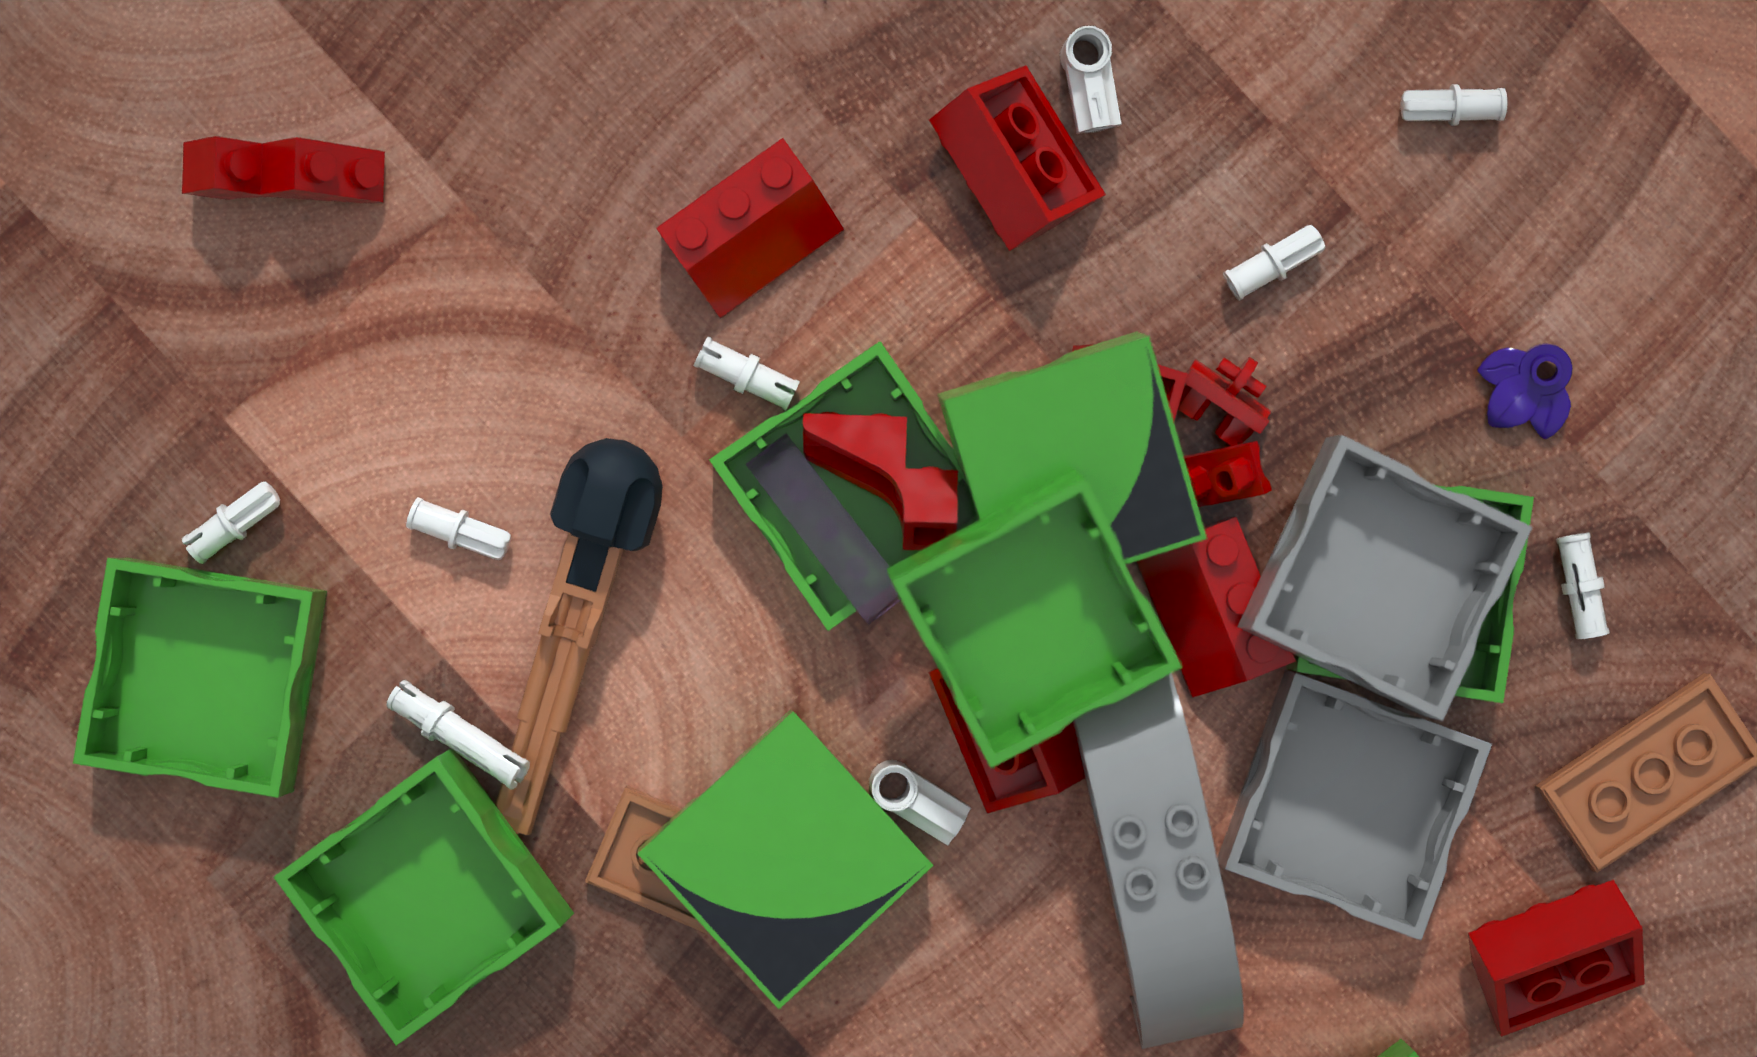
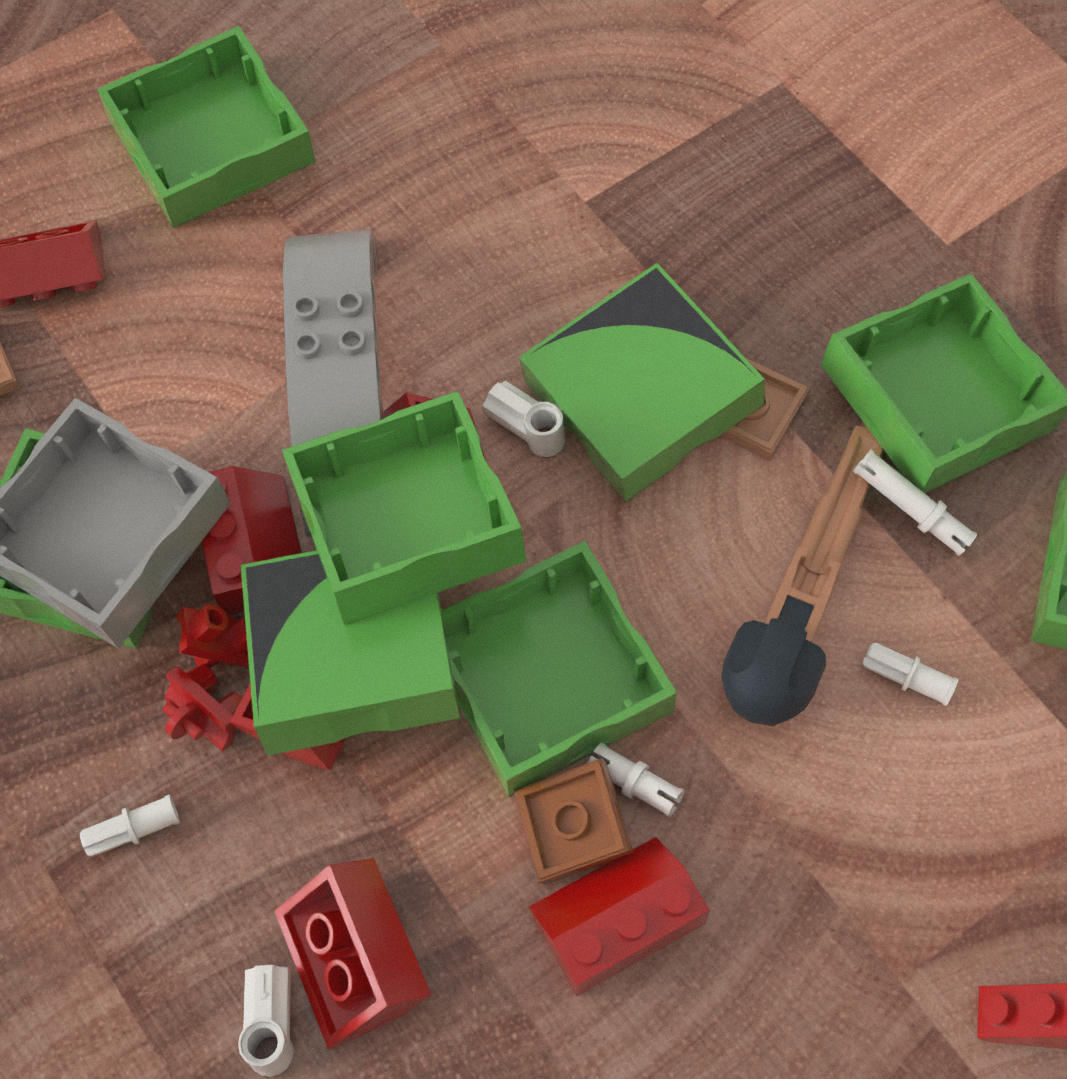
camera: 175 degrees left, 25 degrees down
tile [745,433,901,625] -> none
red arch [803,412,958,550] -> none
light grey tile [1217,670,1492,941] -> none
none -> dark orange tile [514,758,633,885]

